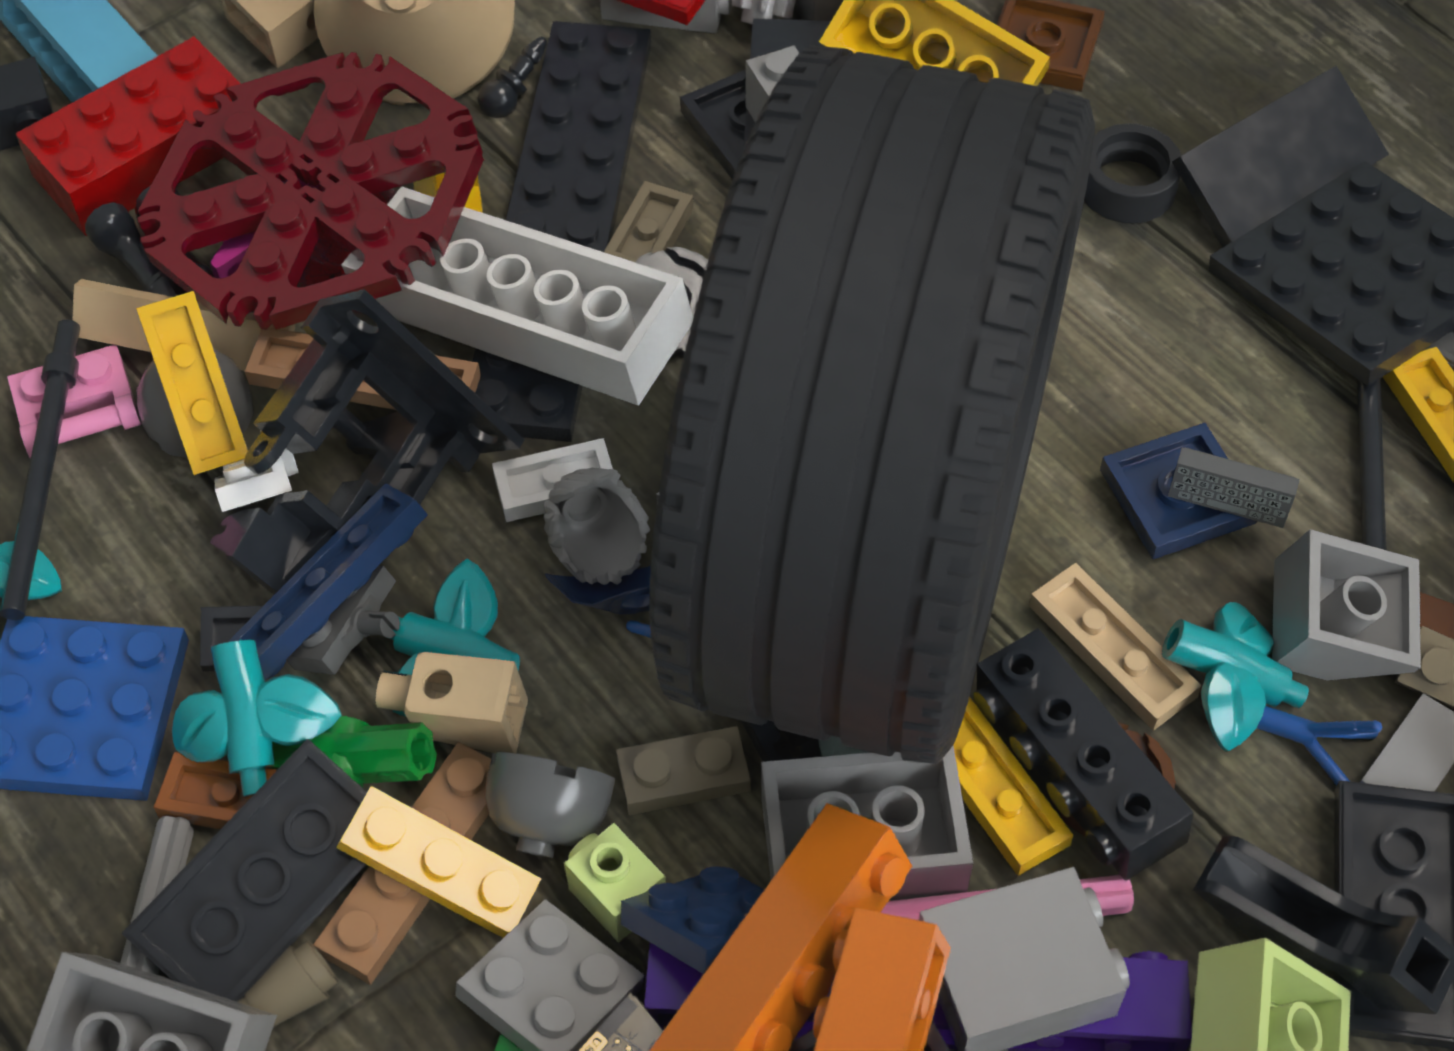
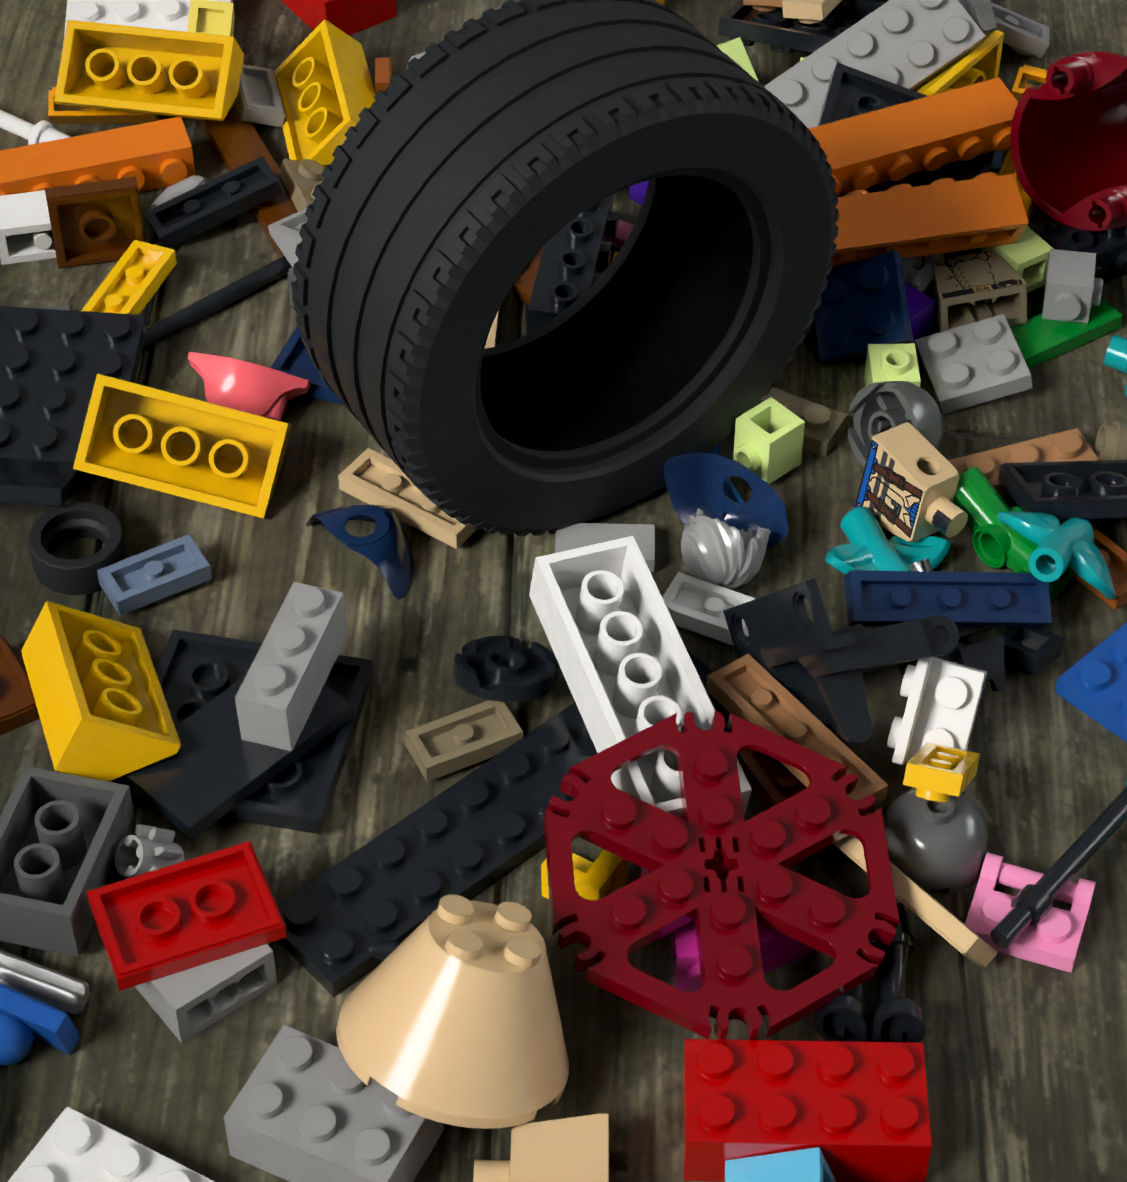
camera: 140 degrees left, 10 degrees down
plate [336,786,541,938] -> none
none -> yellow slope [73,374,292,519]
none -> coral hat [188,352,310,421]
none -> yellowish green brick [733,397,805,484]

